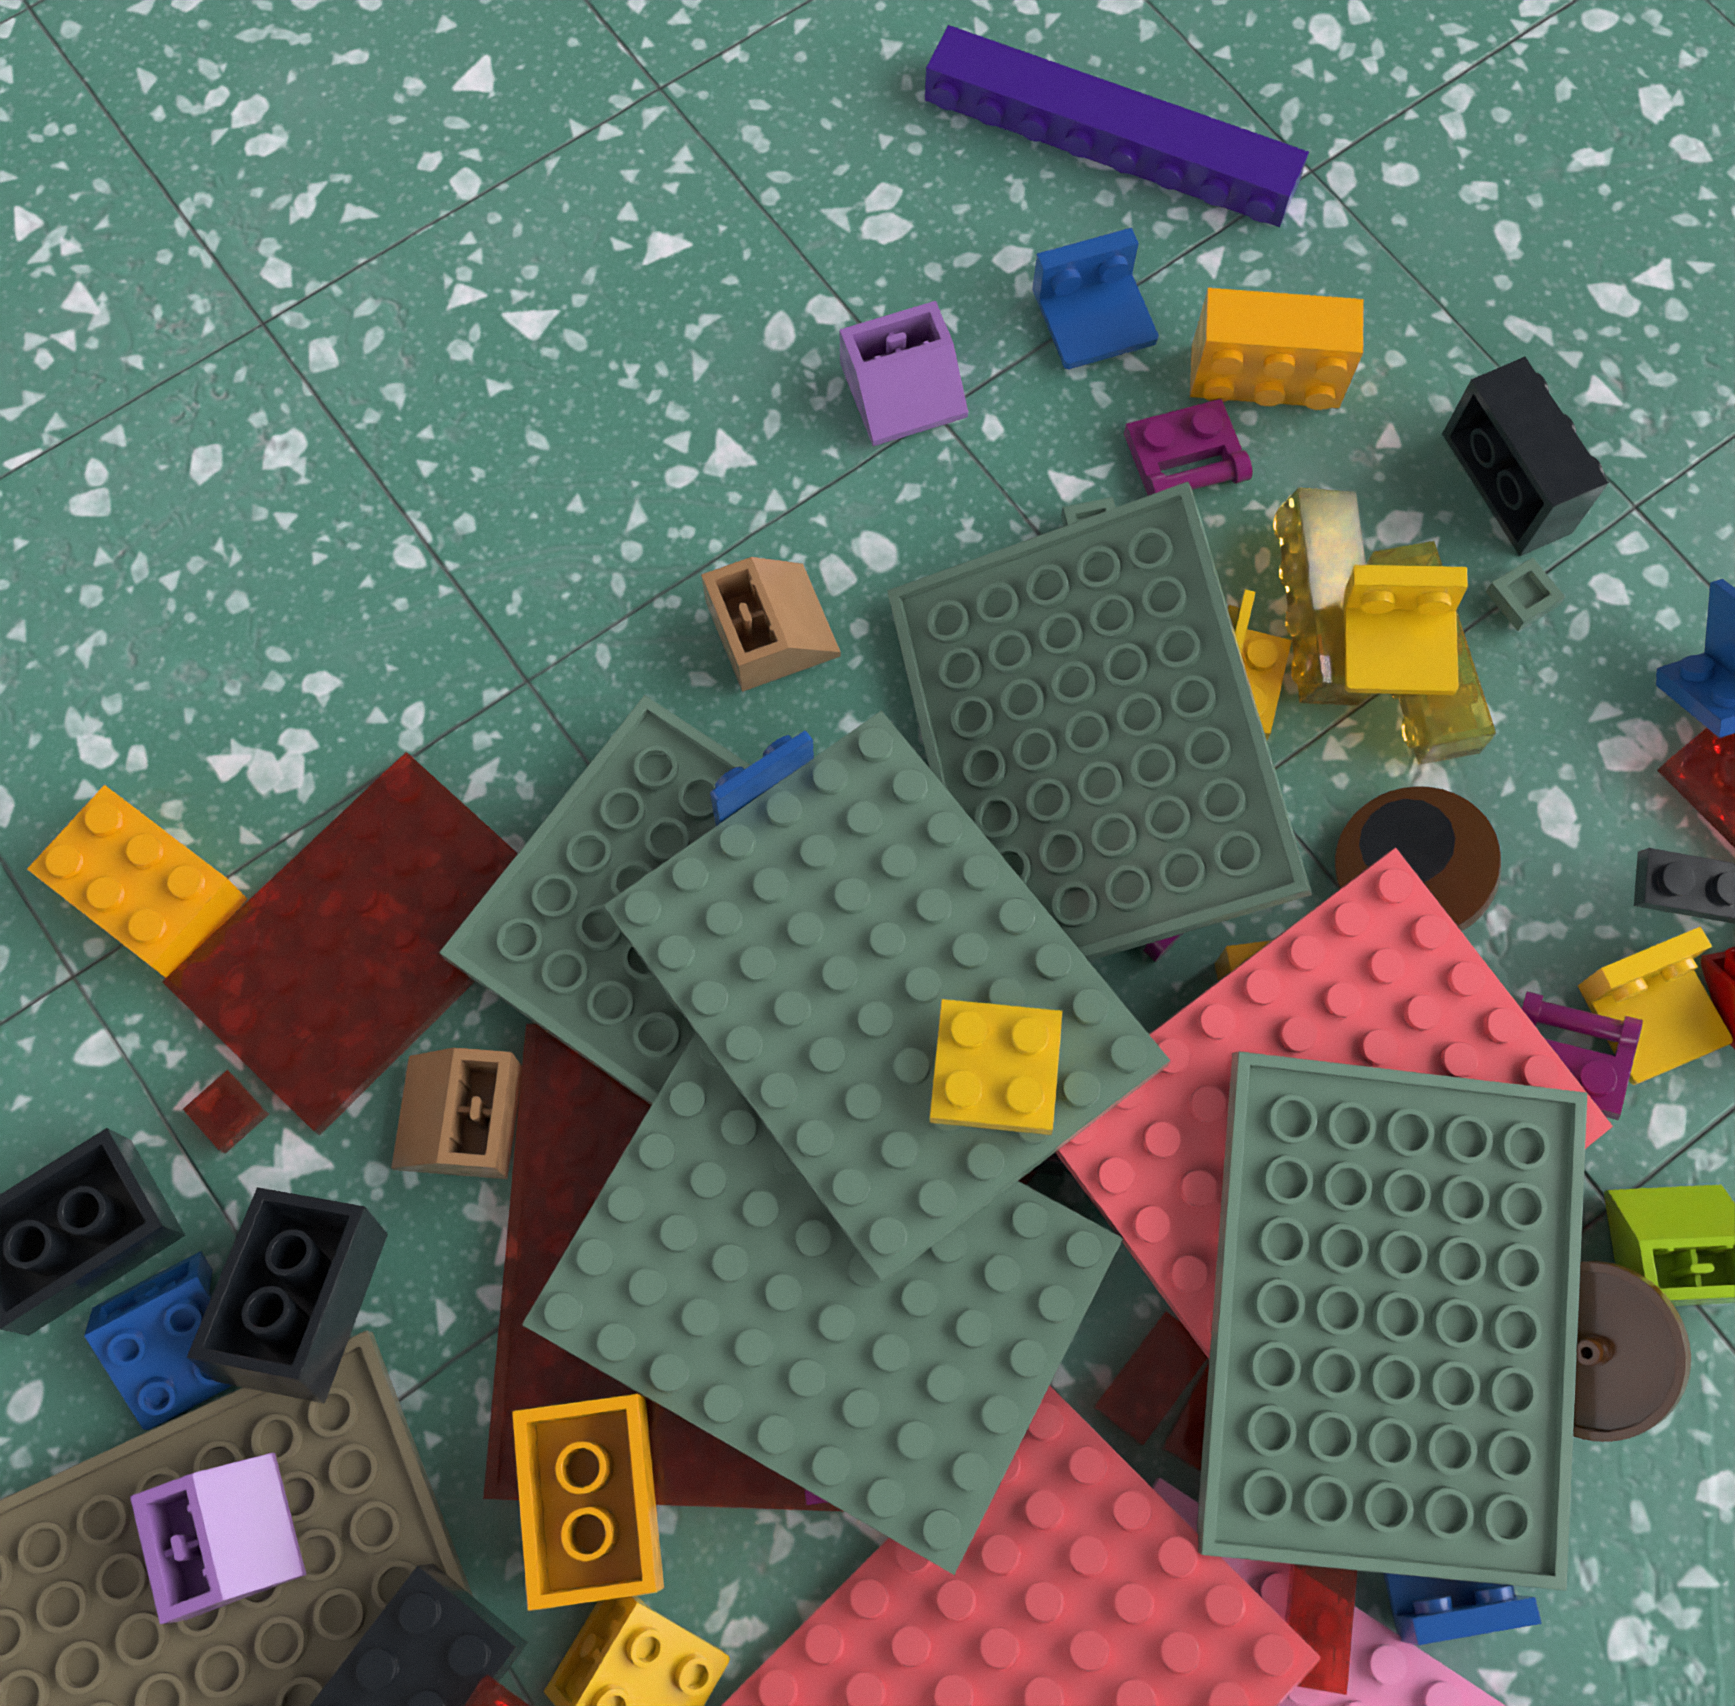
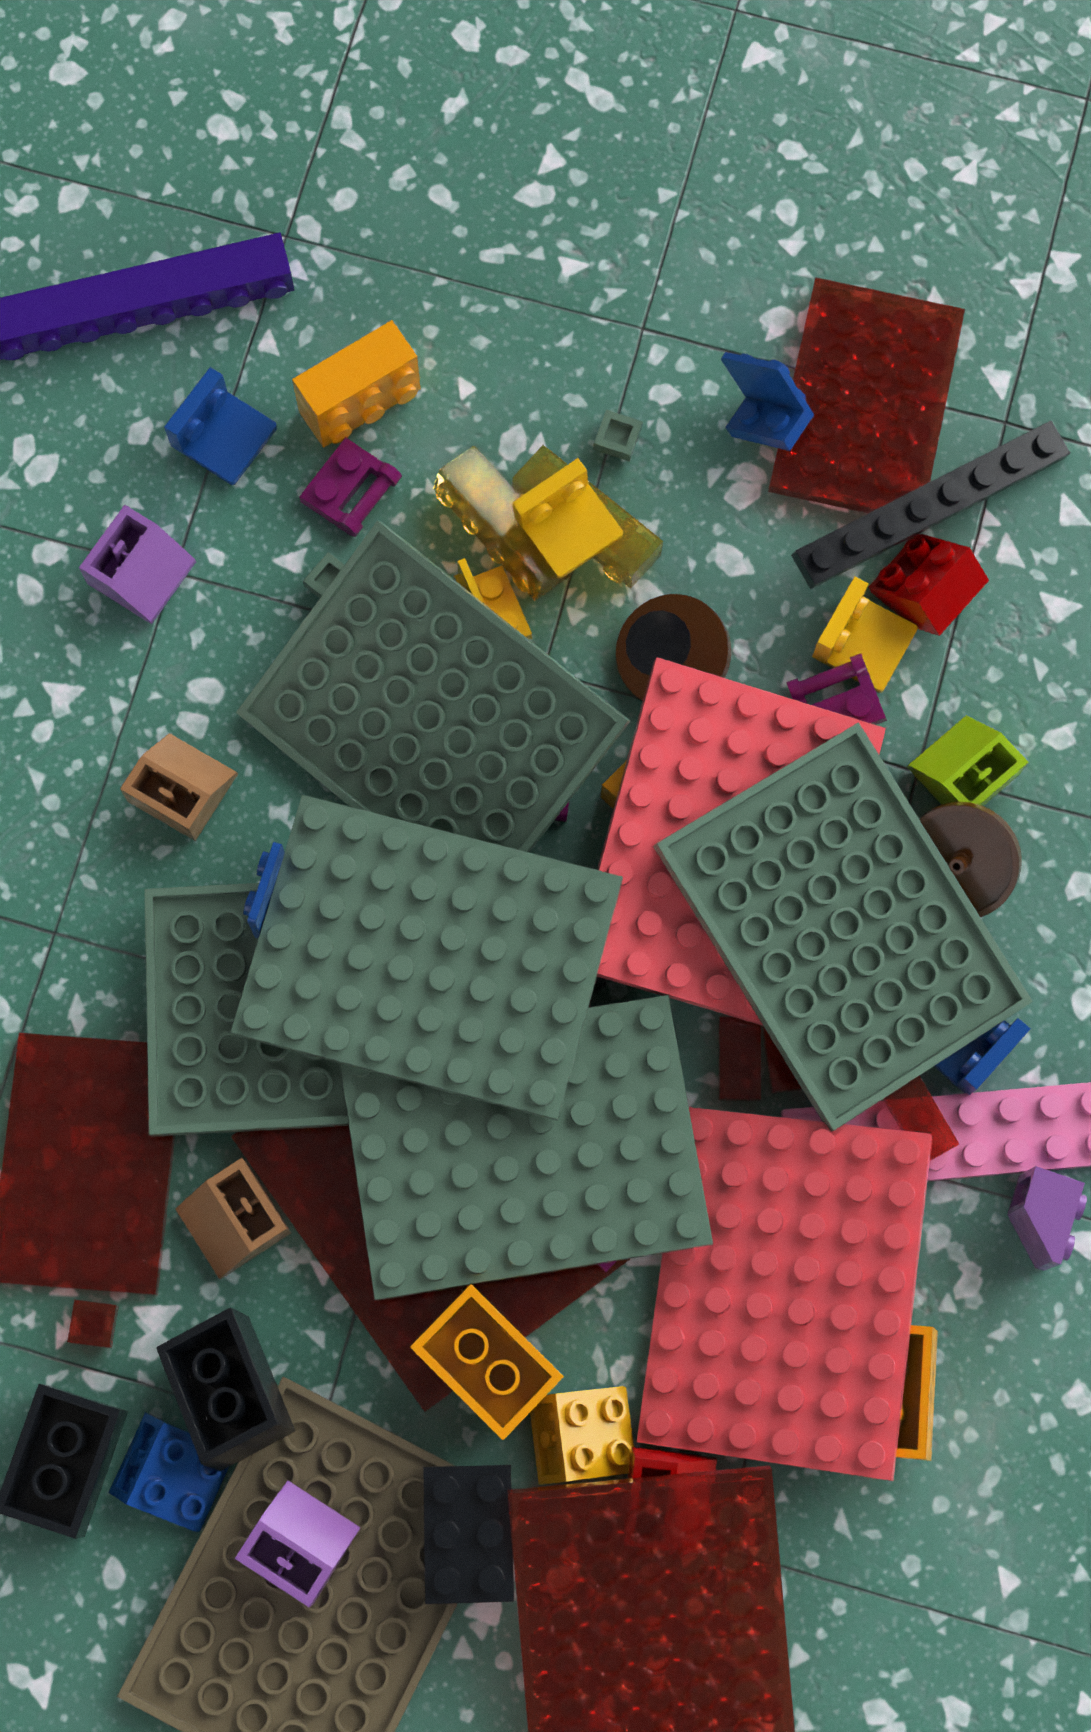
camera: 40 degrees left, 5 degrees up
yellow plate [930,999,1063,1135] -> none
black brick [1442,356,1609,556] -> none

